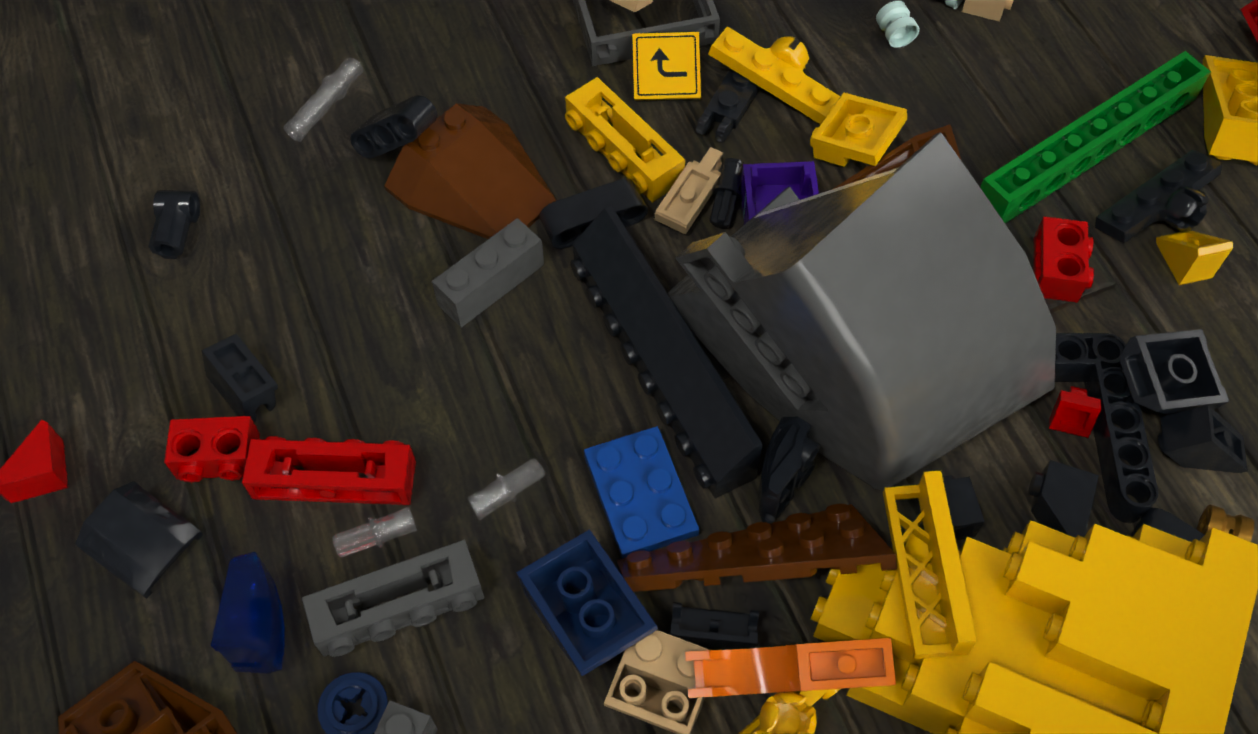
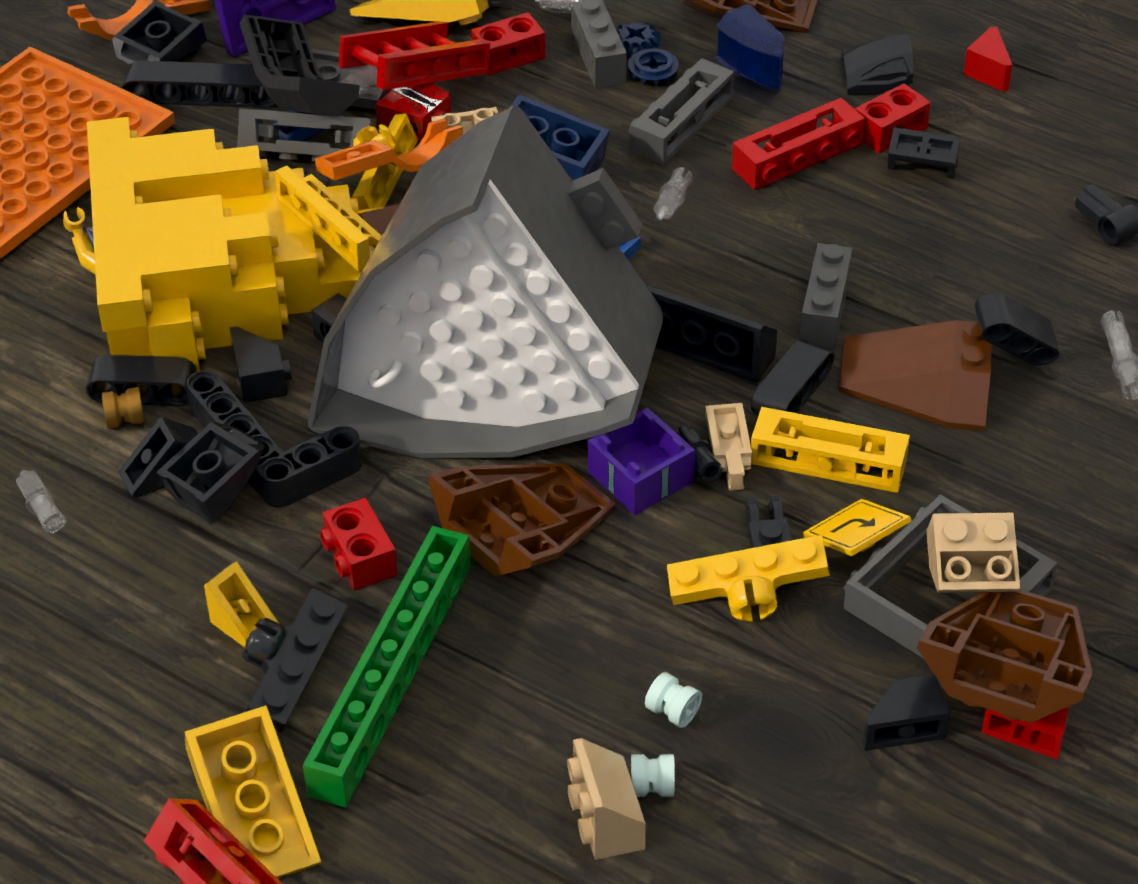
camera: 145 degrees right, 15 degrees down
clear axle [333,507,417,557] -> none
yellow plate [810,93,907,167] -> none
red tile [1049,386,1101,438] -> none

